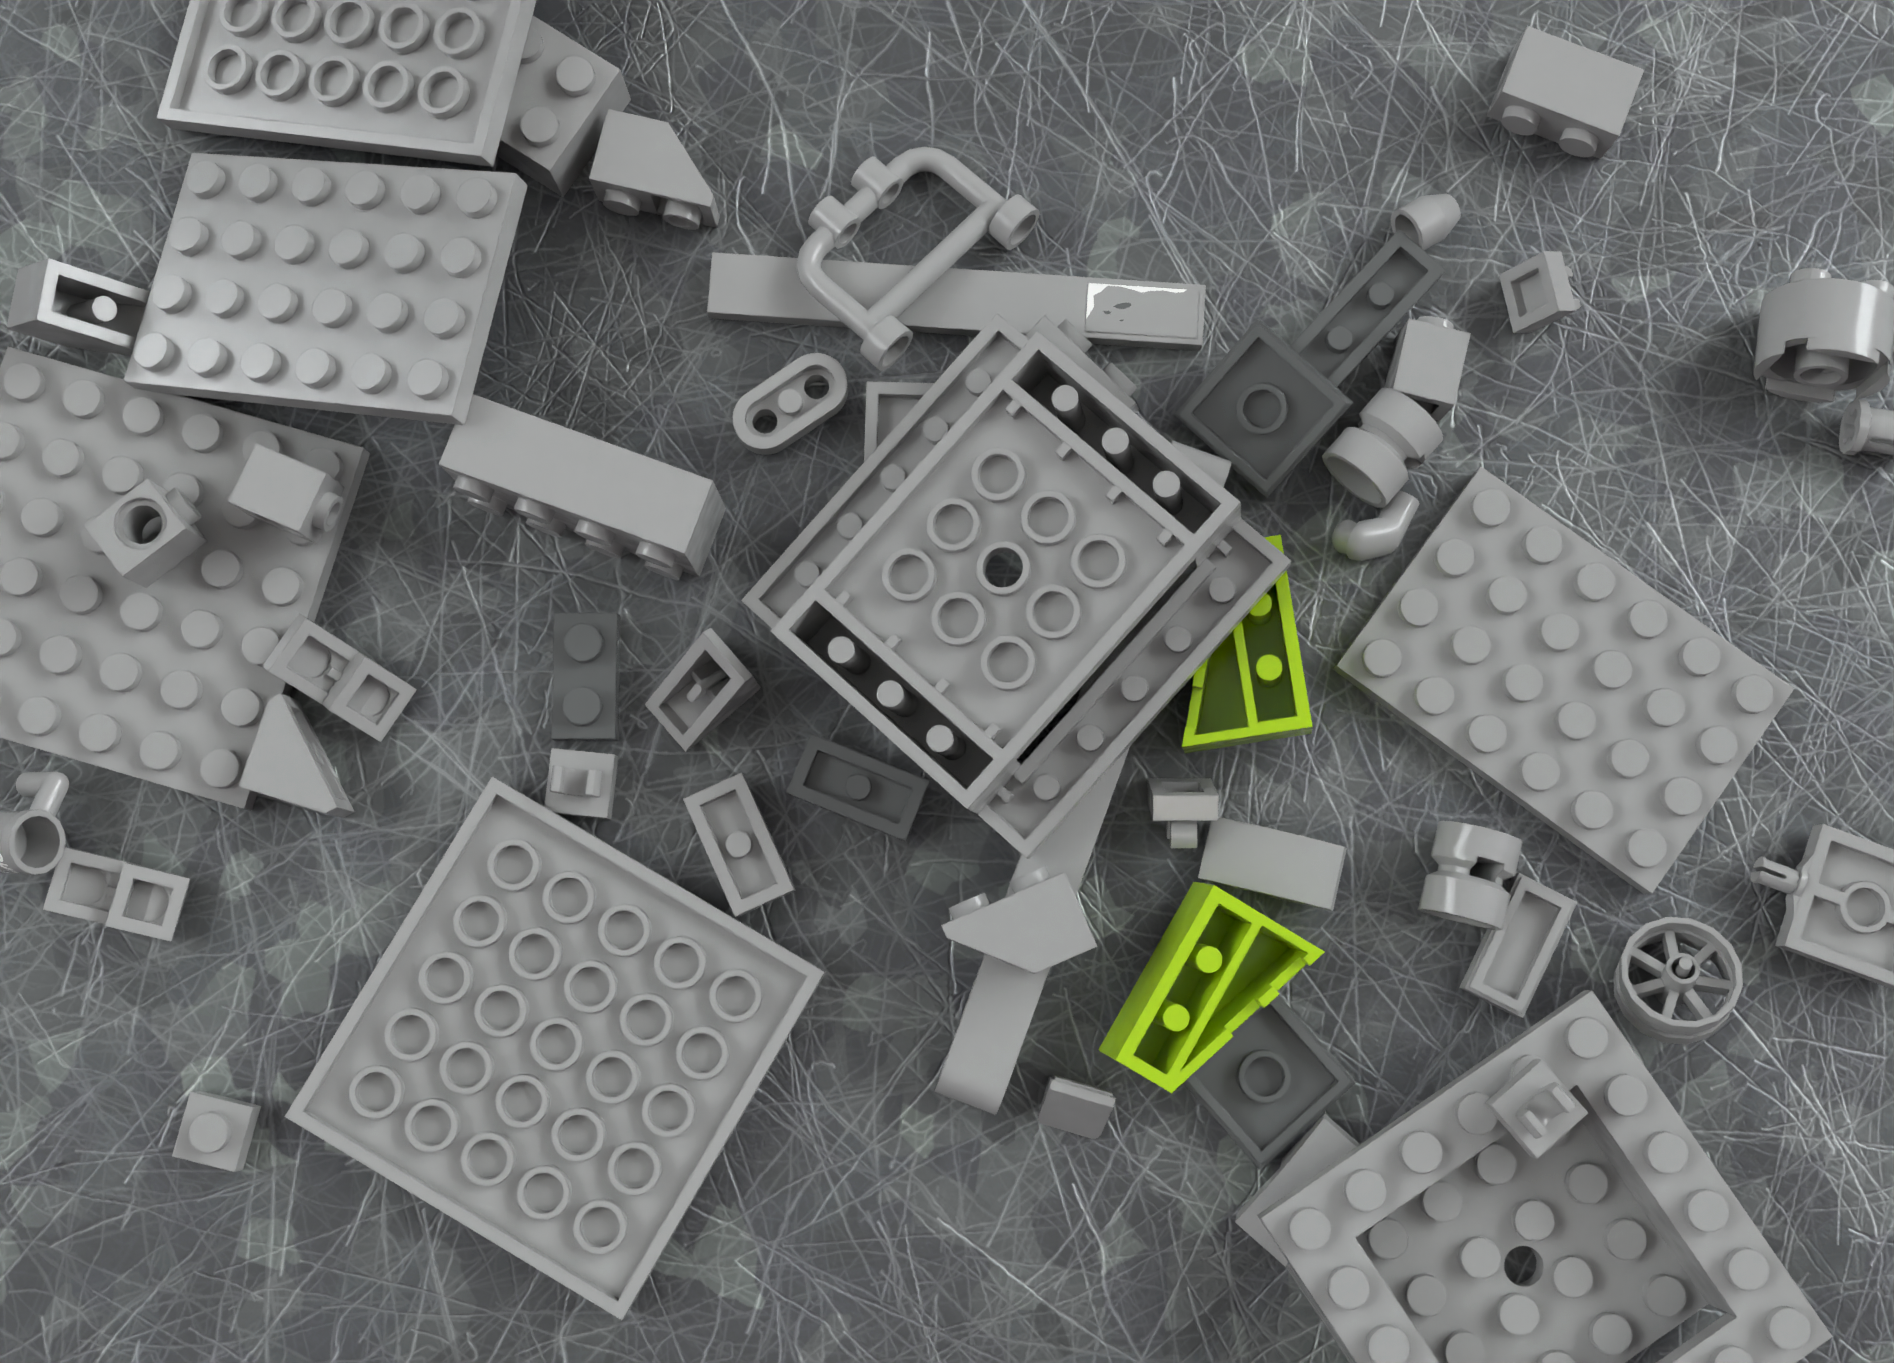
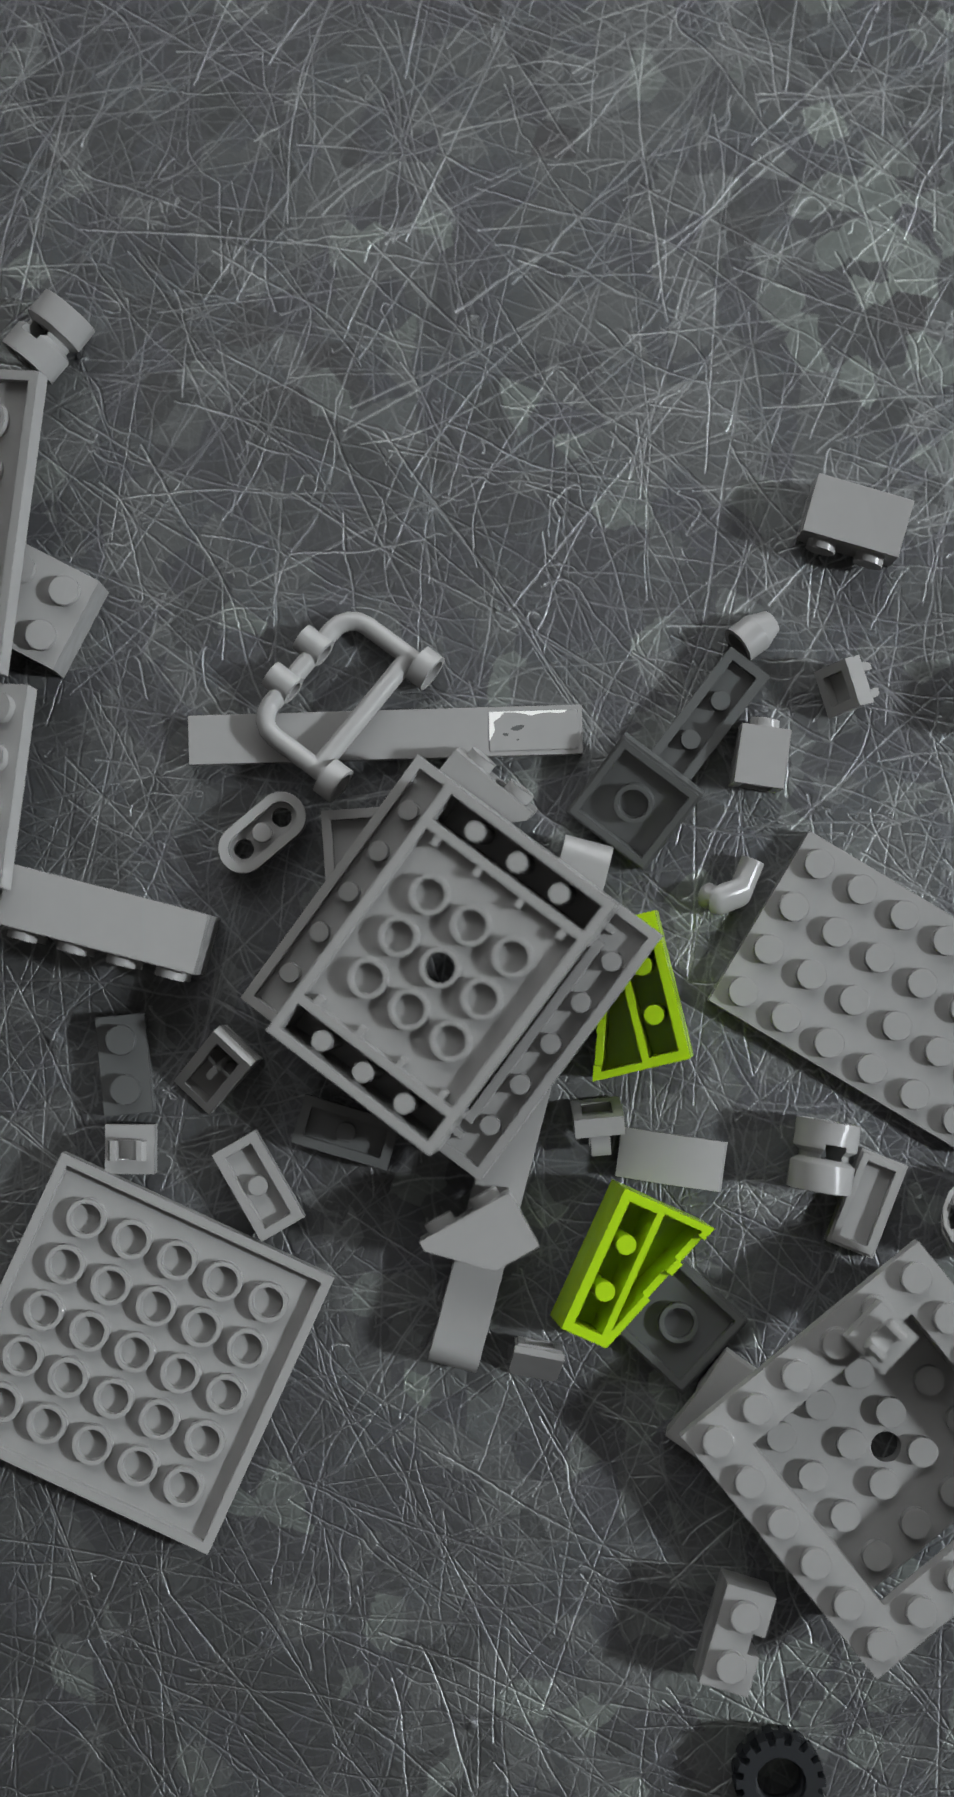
camera: 10 degrees left, 5 degrees up
light grey slope [589,109,720,230] -> none
light grey wheel [1322,388,1443,508] -> none

